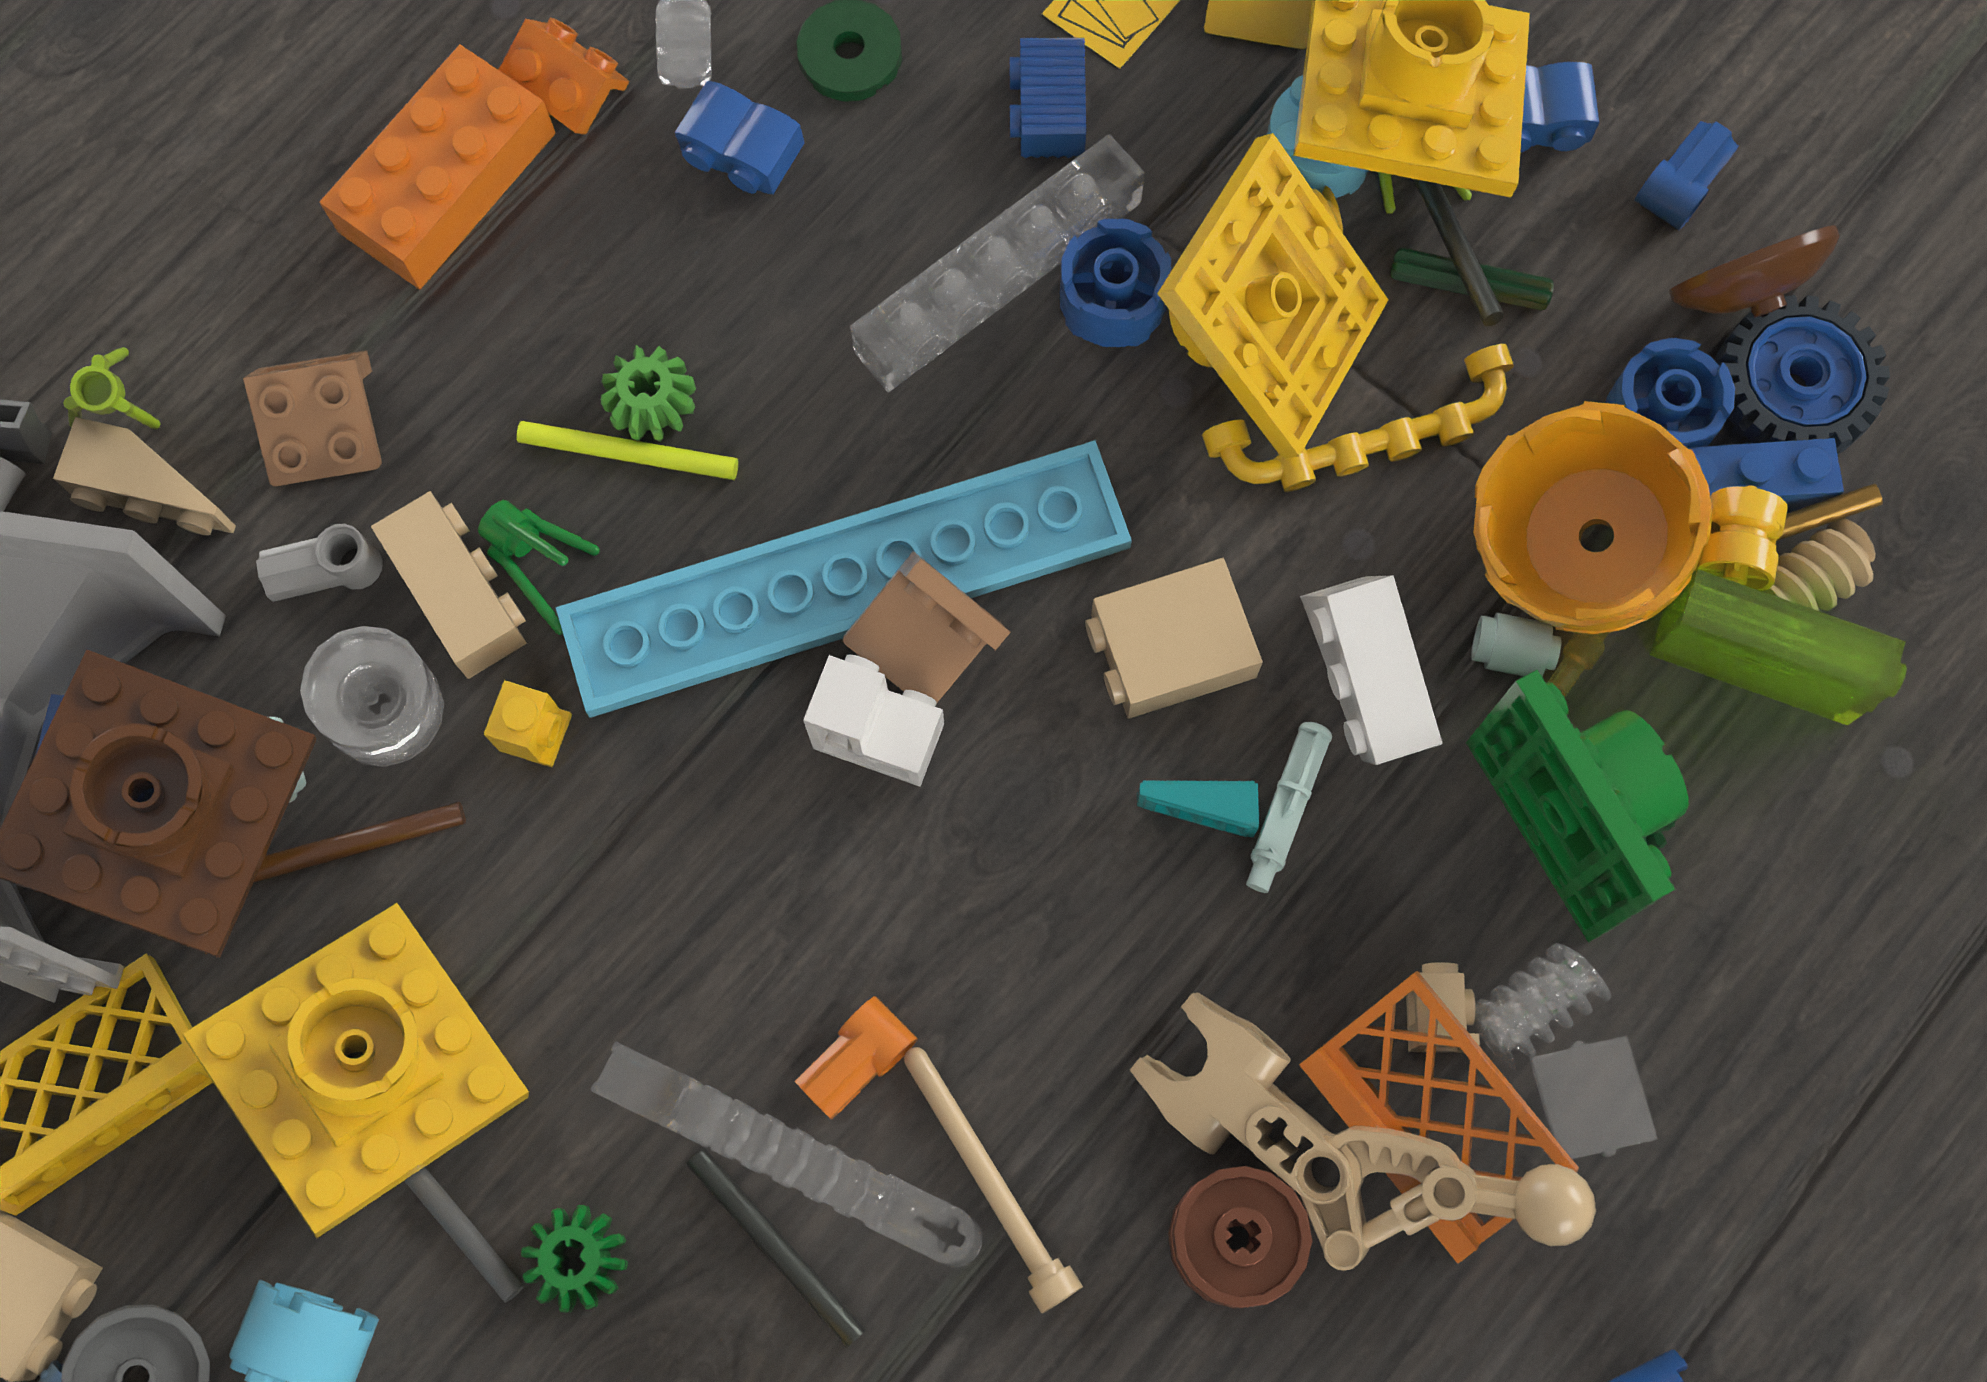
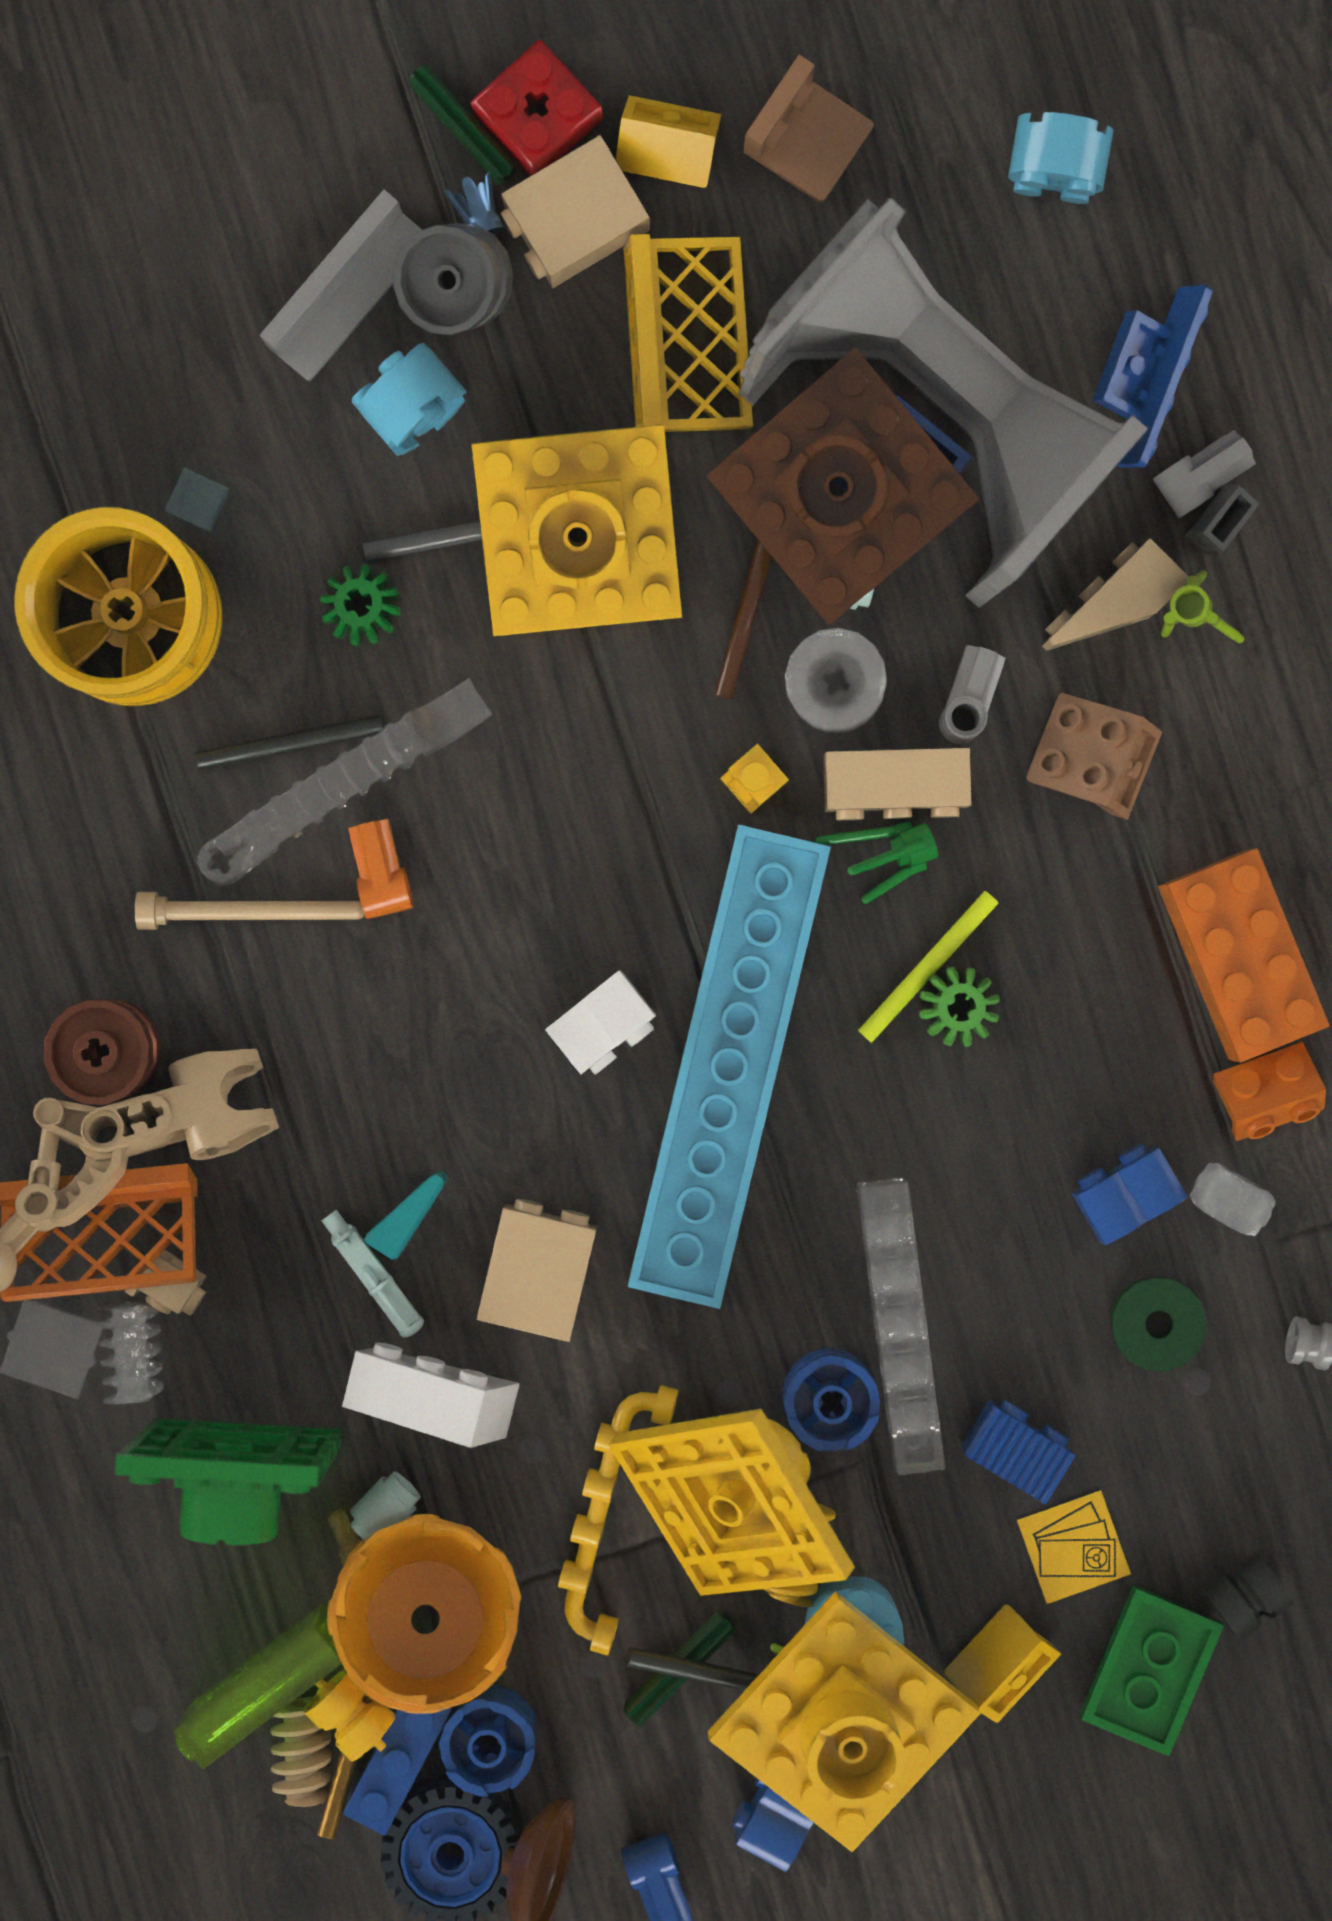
camera: 120 degrees right, 15 degrees up
medium nougat bracket [843,551,1010,704] -> none

